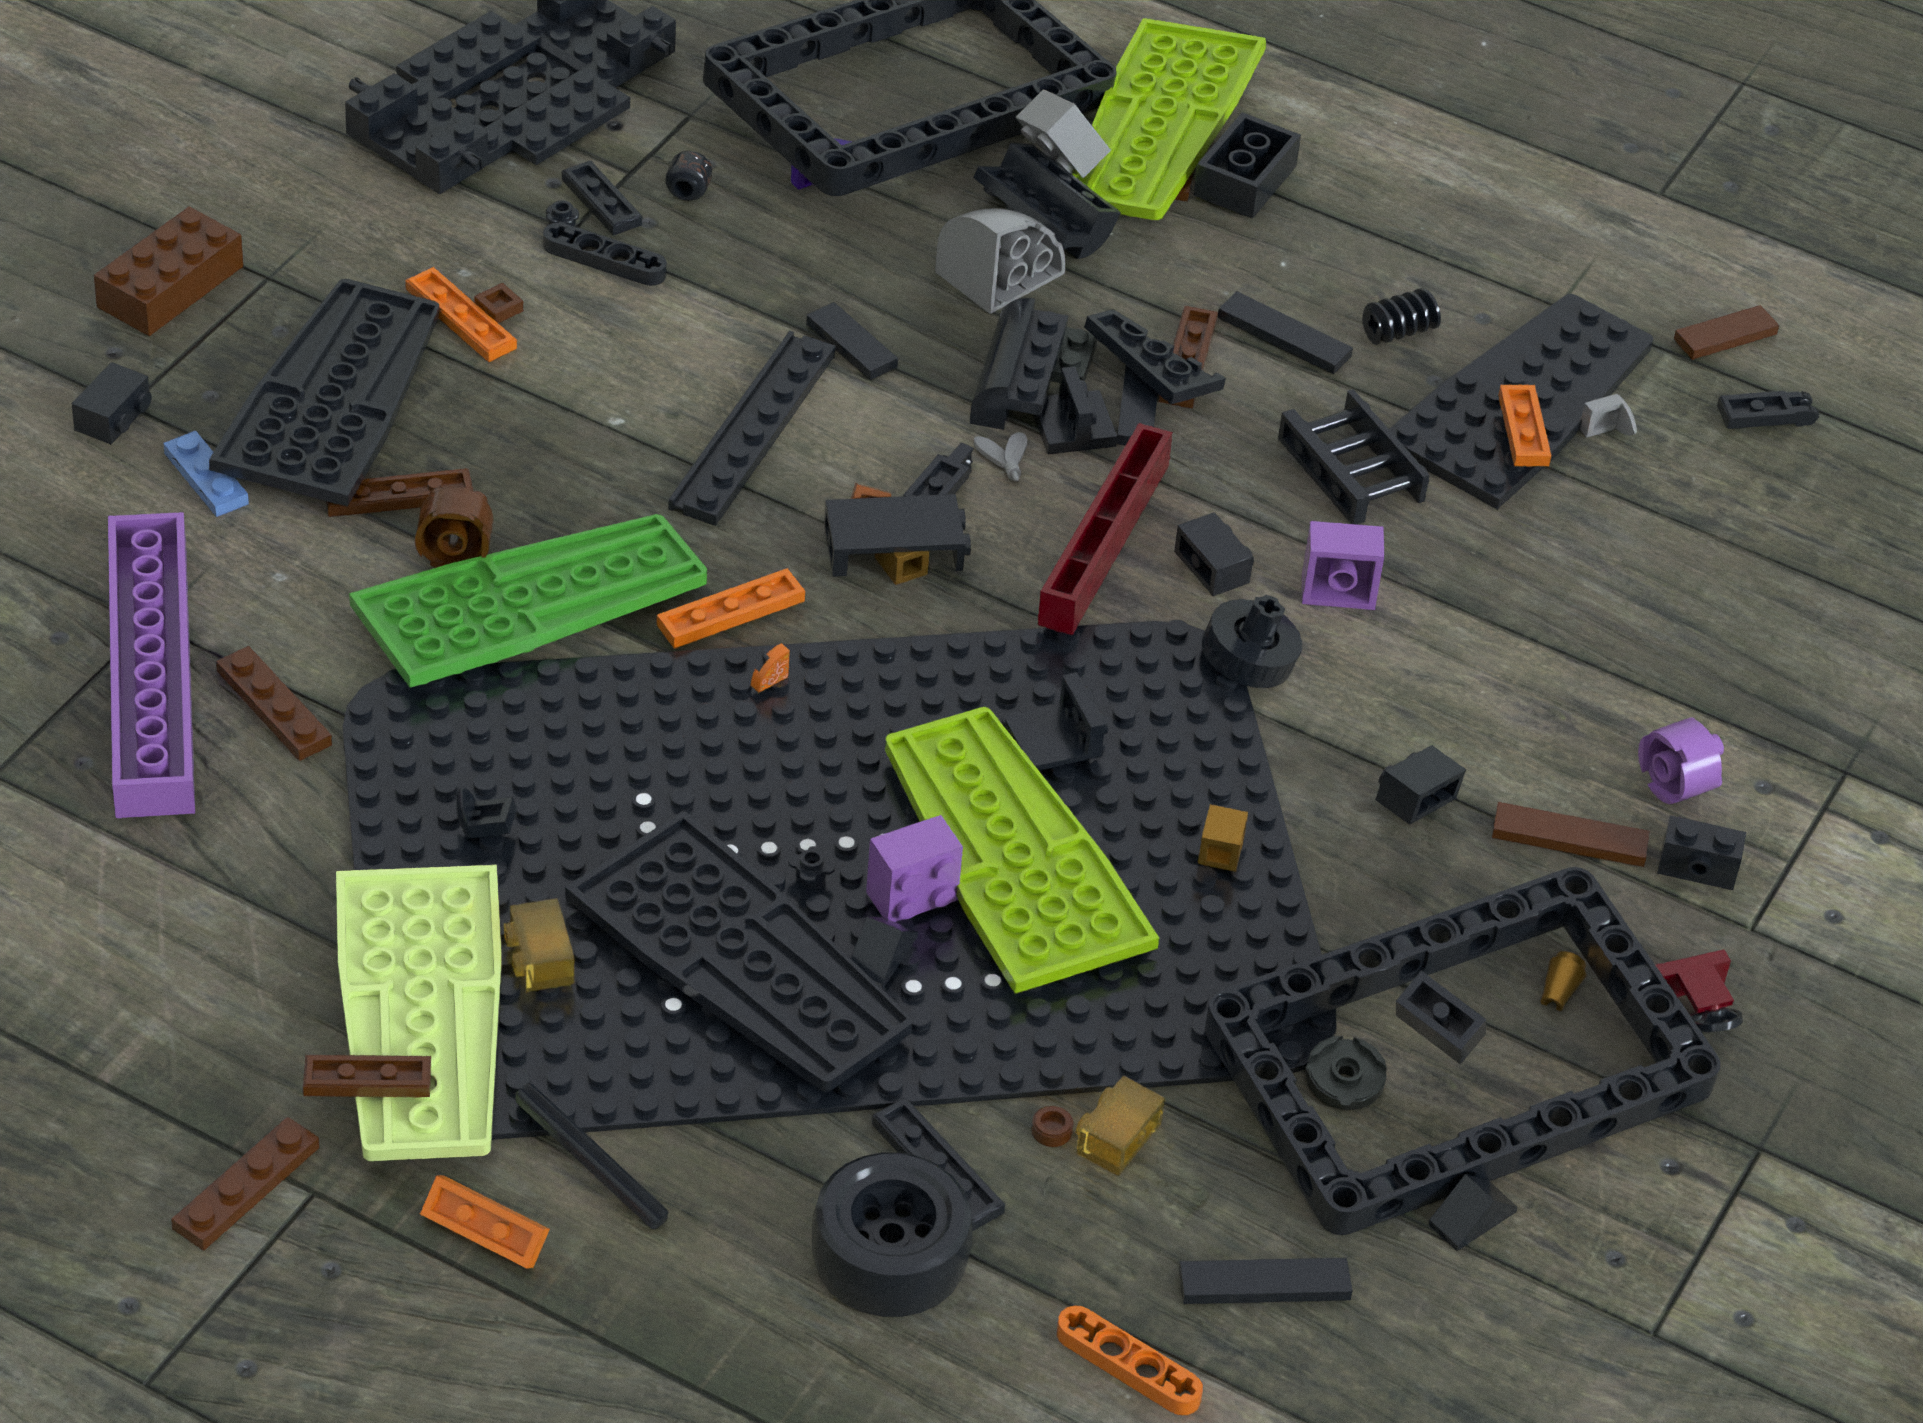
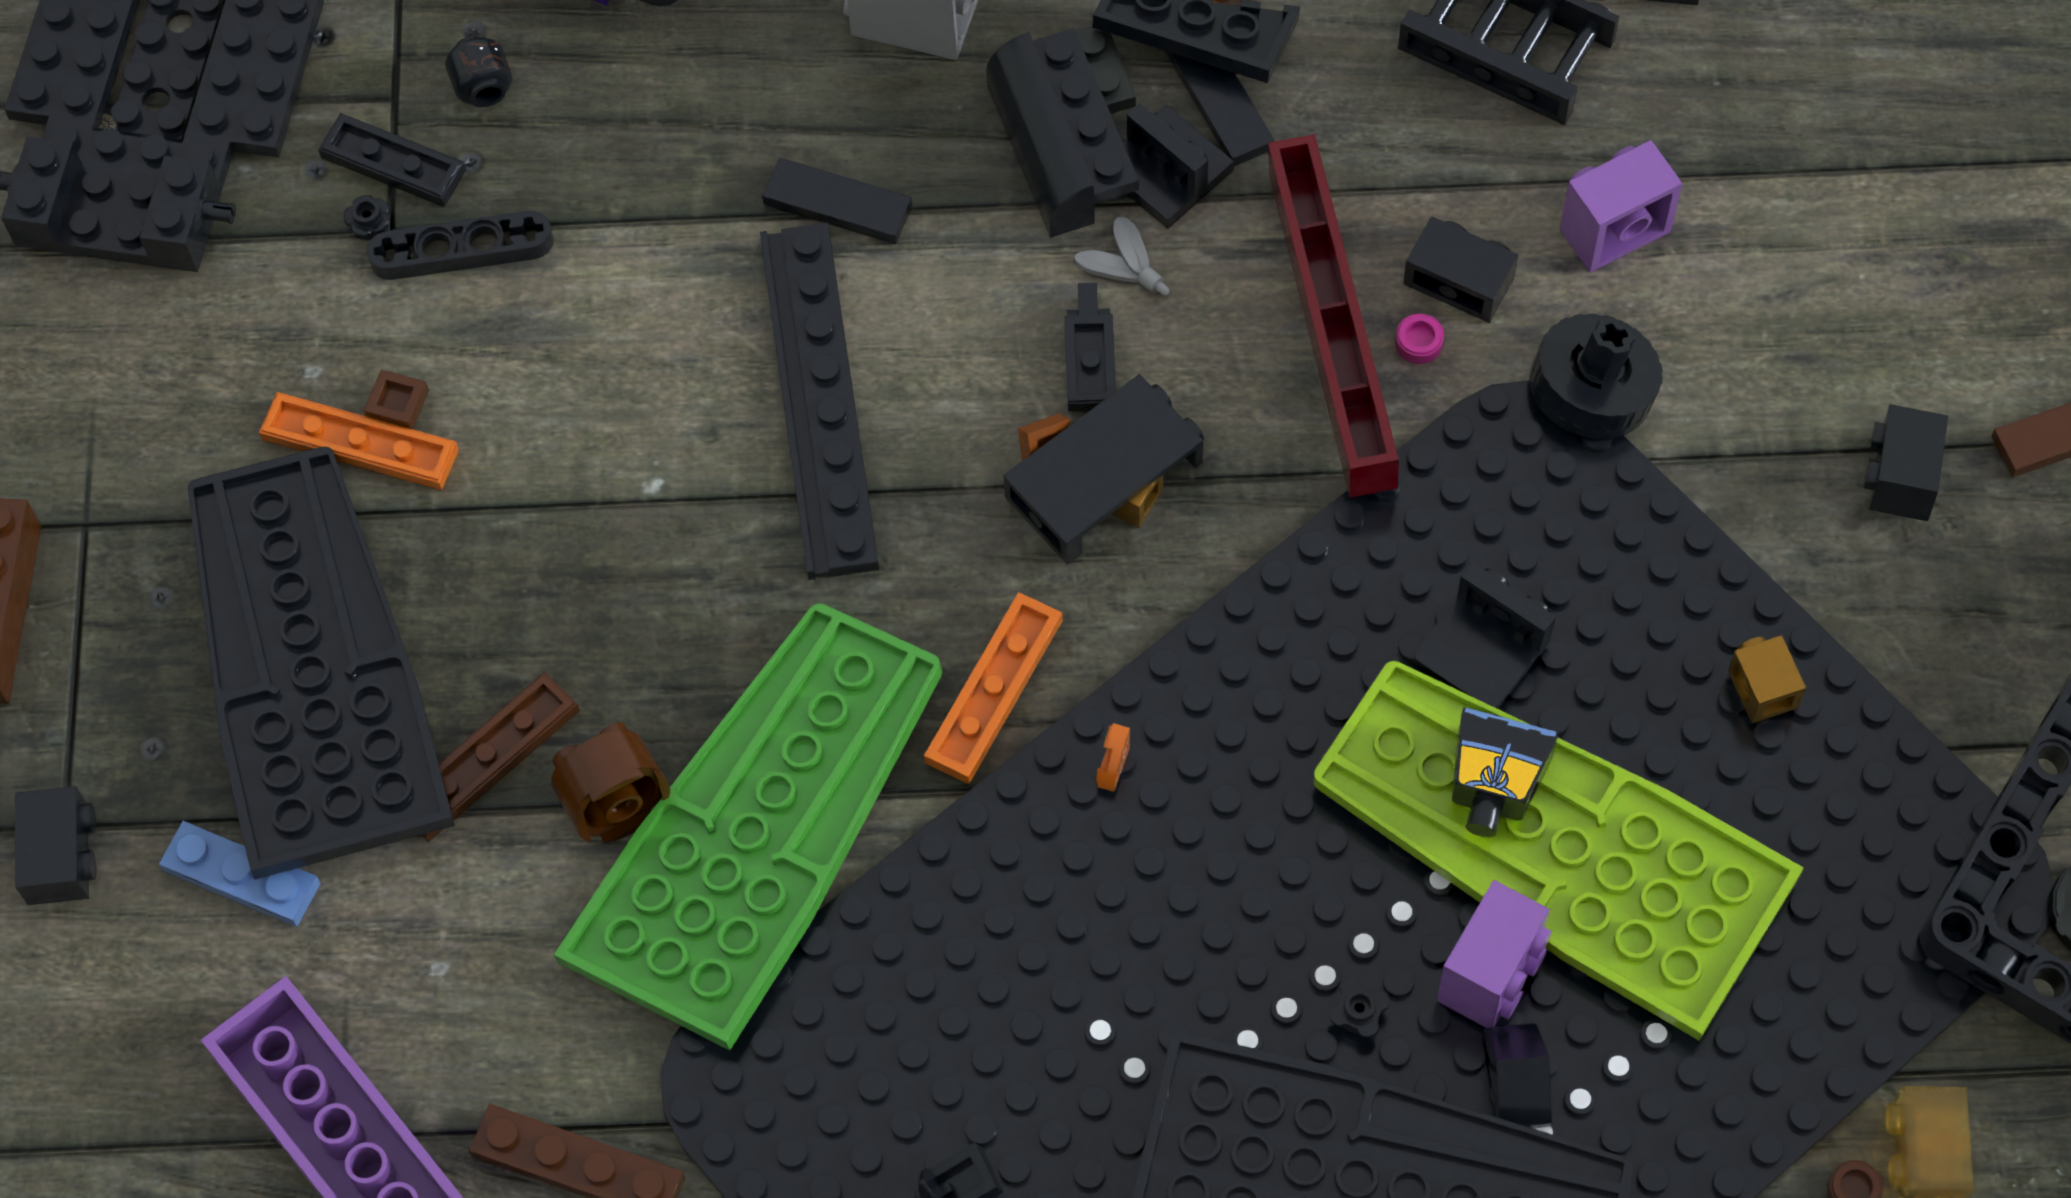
camera: 25 degrees left, 20 degrees up
none -> dark pink tile [1395,314,1444,364]
none -> torso [1452,707,1559,838]

